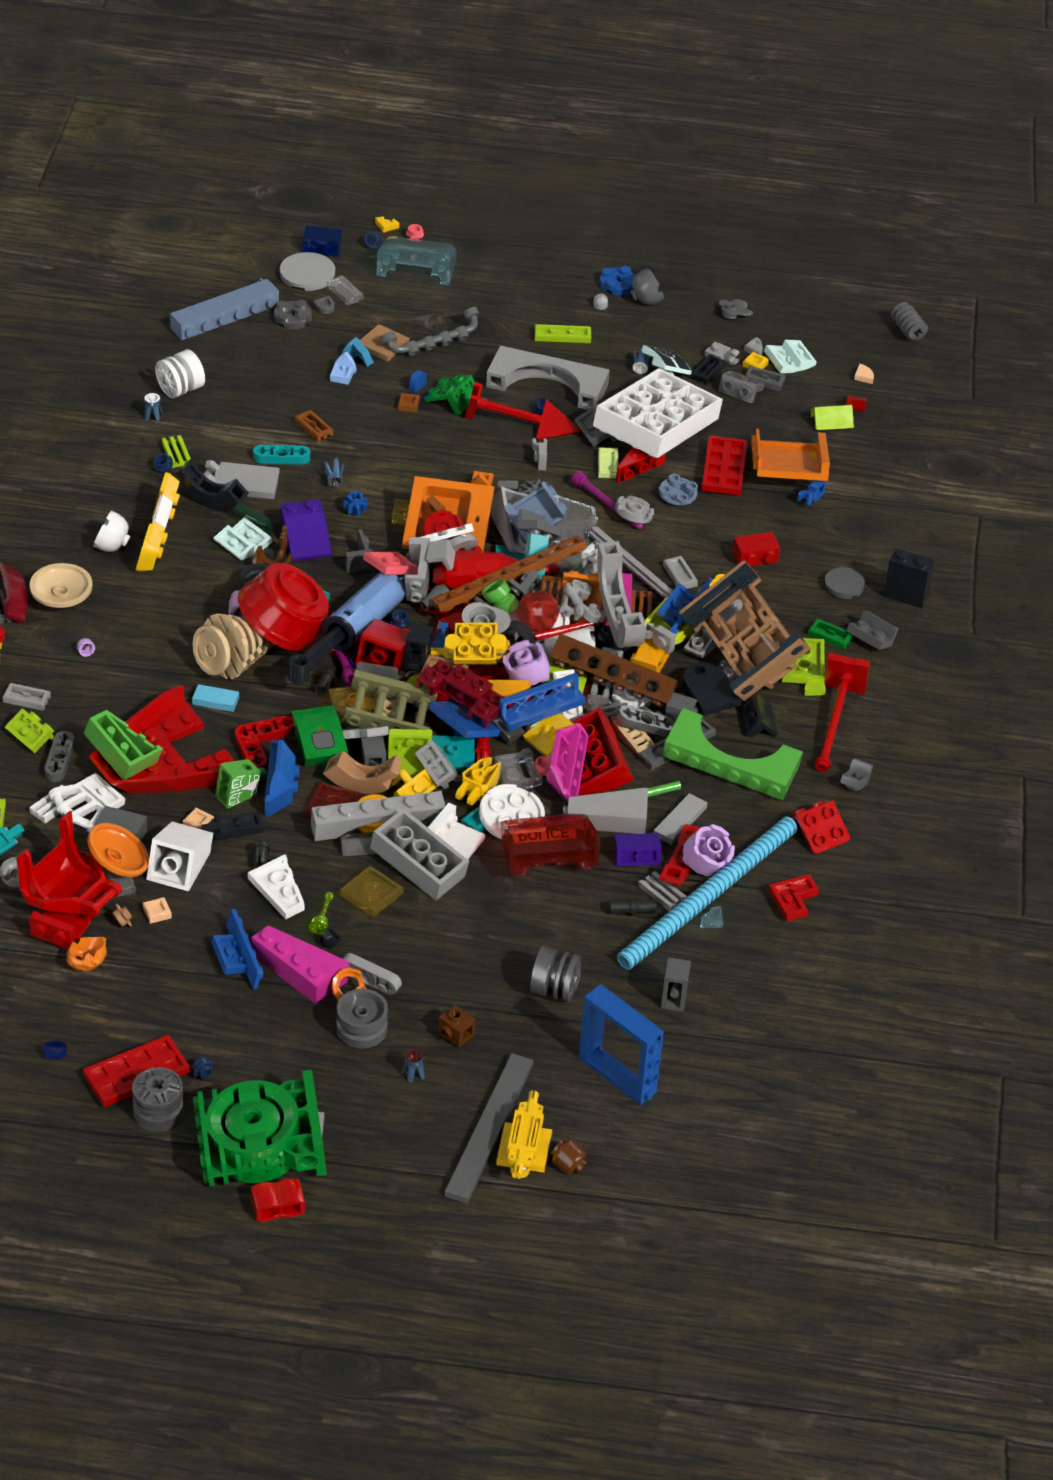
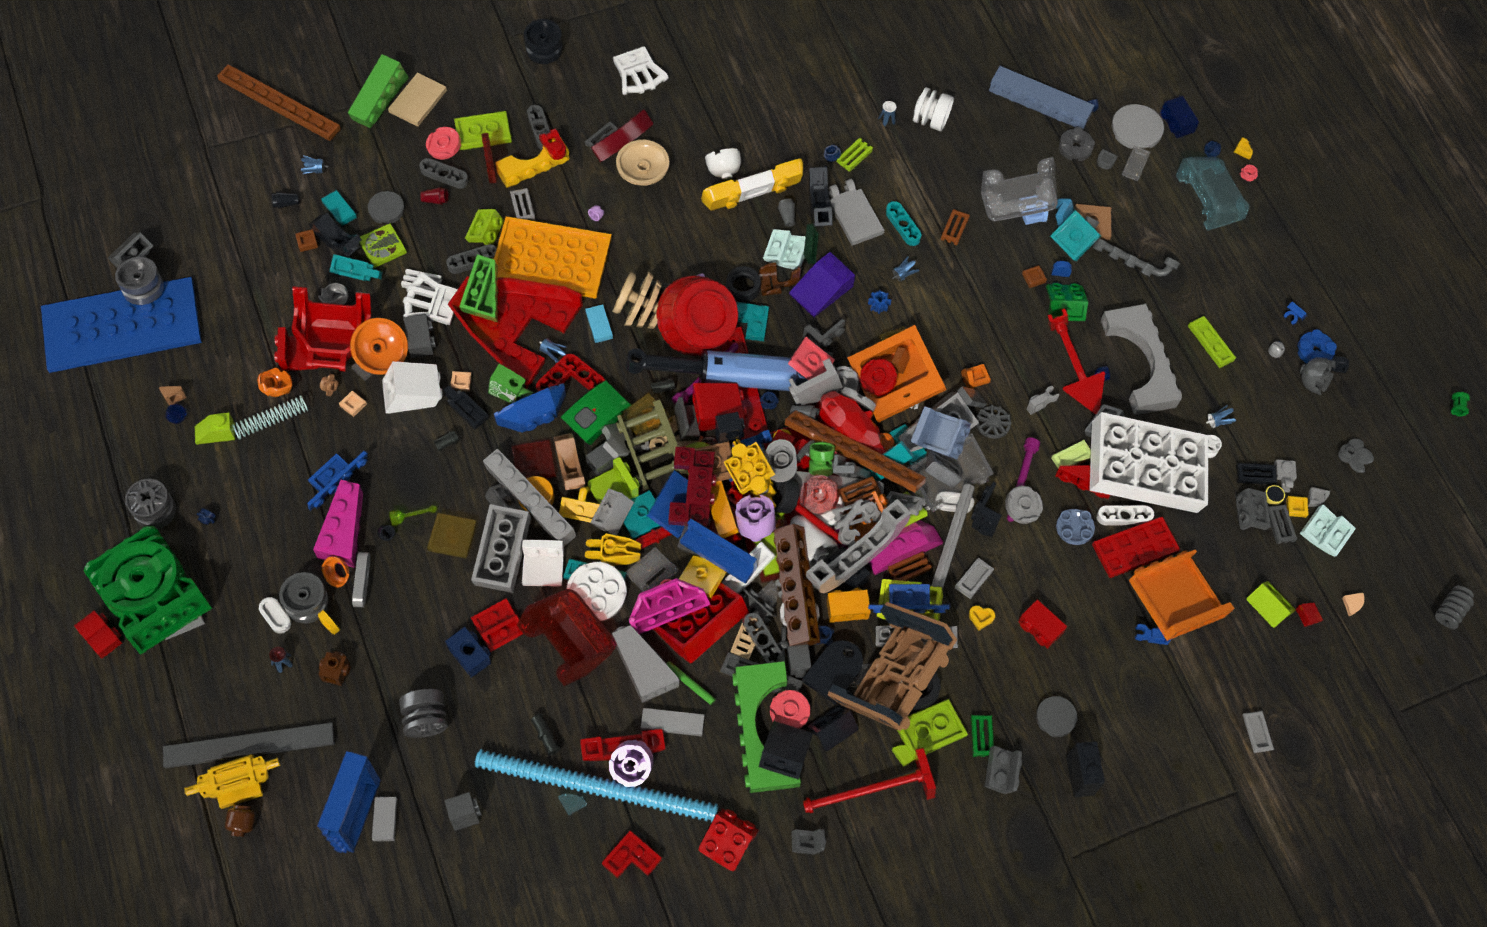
camera: 60 degrees right, 20 degrees up
red plate [83,1035,190,1107] -> none
white wing [248,854,304,919] -> none
white wing [408,523,474,544] -> none
light grey panel [426,539,456,571] -> none
dark grey bracket [517,509,561,540] -> none
dark purple hinge [614,833,661,866] -> none
light grey tile [639,871,686,911] -> none
slope [642,345,691,375] -> none
light grey plate [645,622,676,654] -> none
none -> medium nougat slope [159,386,186,406]
none -> lime slope [195,413,235,445]
none -> light aqua piece [232,396,308,439]
none -> white tile [259,597,291,633]
none -> yellow tile [318,610,340,635]
none -> light grey tile [372,797,397,841]
none -> dark blue brick [445,627,491,678]
none -> red slope [471,598,526,652]
none -> light orange plate [494,217,612,299]
none -> flat silver piece [539,338,567,363]
none -> black panel [759,721,813,780]
none -> coral tile [770,690,810,729]
none -> dark grey cone [778,199,795,227]
none -> black bracket [971,481,1002,537]
none -> clear windscreen [981,157,1058,221]
none -> teal tile [1050,210,1101,261]
none -> white beam [1097,505,1154,525]
none -> light grey tile [1242,711,1274,753]
none -> black tile [1265,485,1285,505]
none -> blue tile [1284,301,1307,325]
none -> green bush [1451,392,1470,416]

